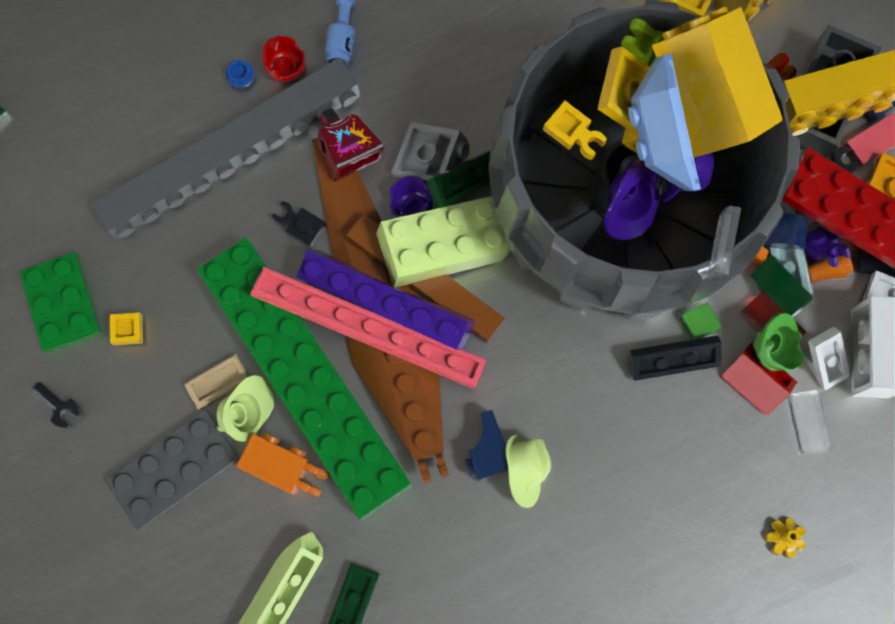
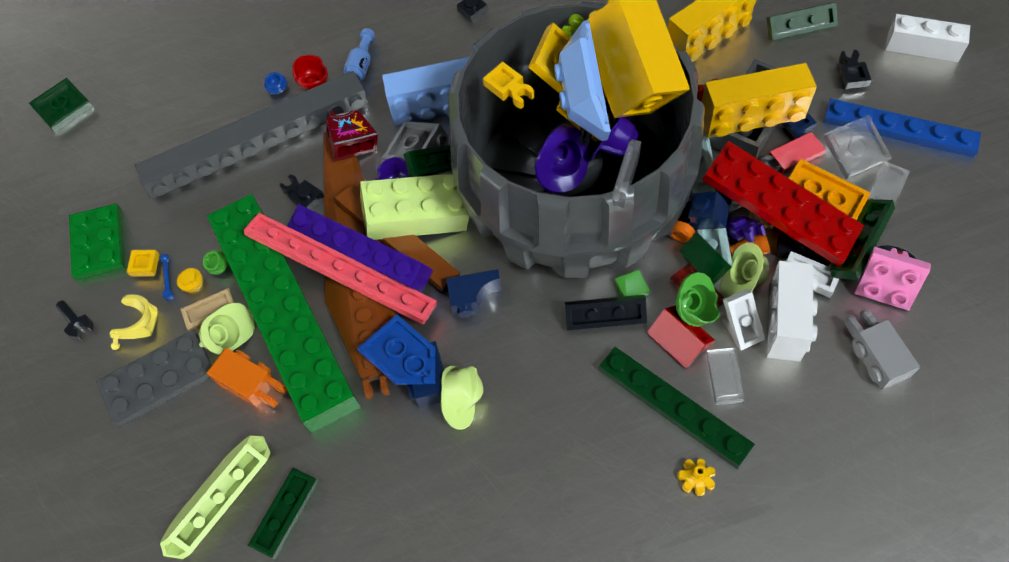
camera: 10 degrees right, 15 degrees down
none -> light yellow helmet [109,294,159,350]
none -> blue hinge [159,254,174,301]
none -> yellow plate [177,268,203,293]
none -> bright green plate [203,250,228,275]
none -> blue tile [357,314,435,385]
none -> light blue brick [382,56,471,126]
none -> dark blue arch [446,269,502,318]
none -> dark green plate [598,347,755,469]
none -> yellowish green piece [720,243,770,299]

